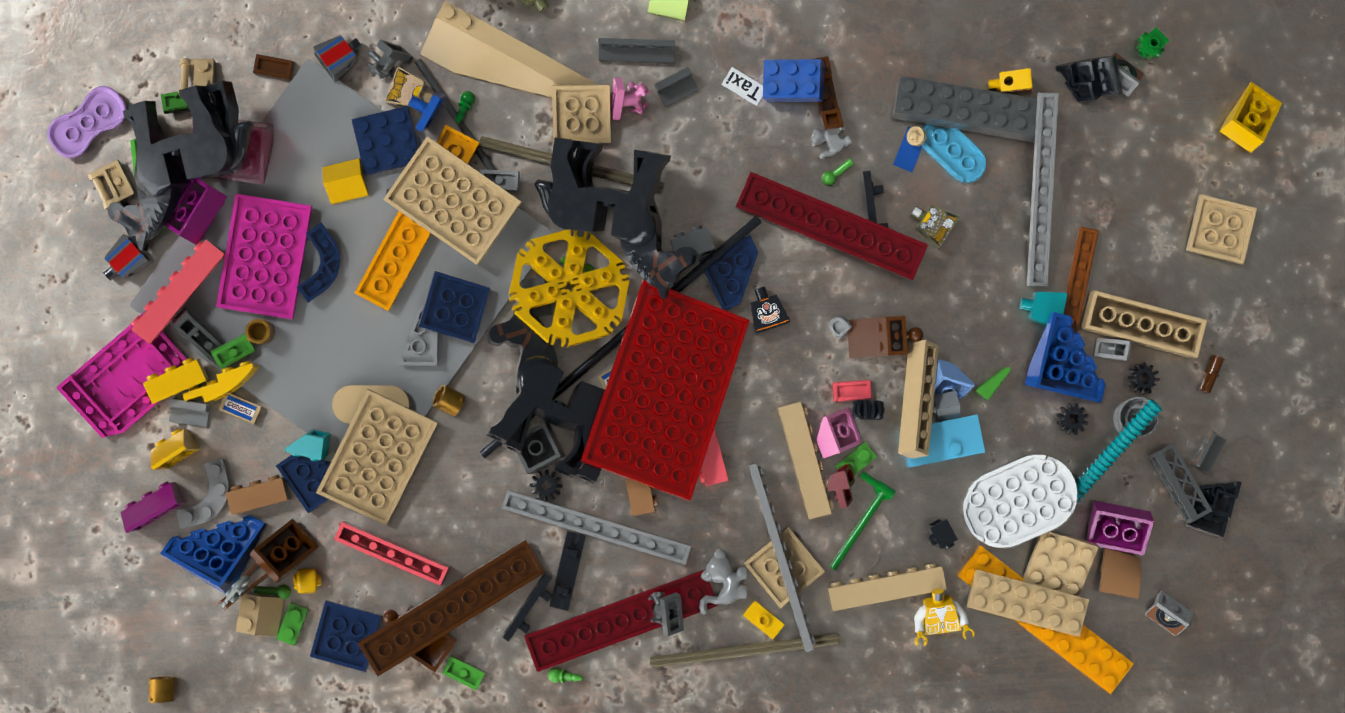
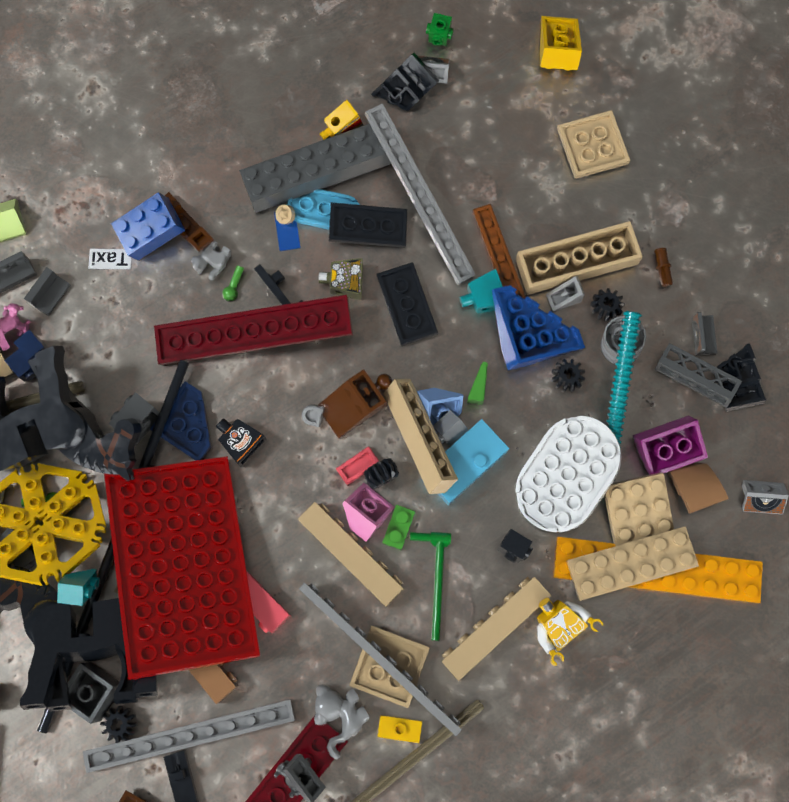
camera: 30 degrees left, 10 degrees down
dark red brick [828,464,855,508] -> none
none -> dark blue brick [4,330,48,382]
none -> teal slope [57,569,100,606]
none -> black tile [329,202,407,248]
none -> black tile [376,262,438,346]

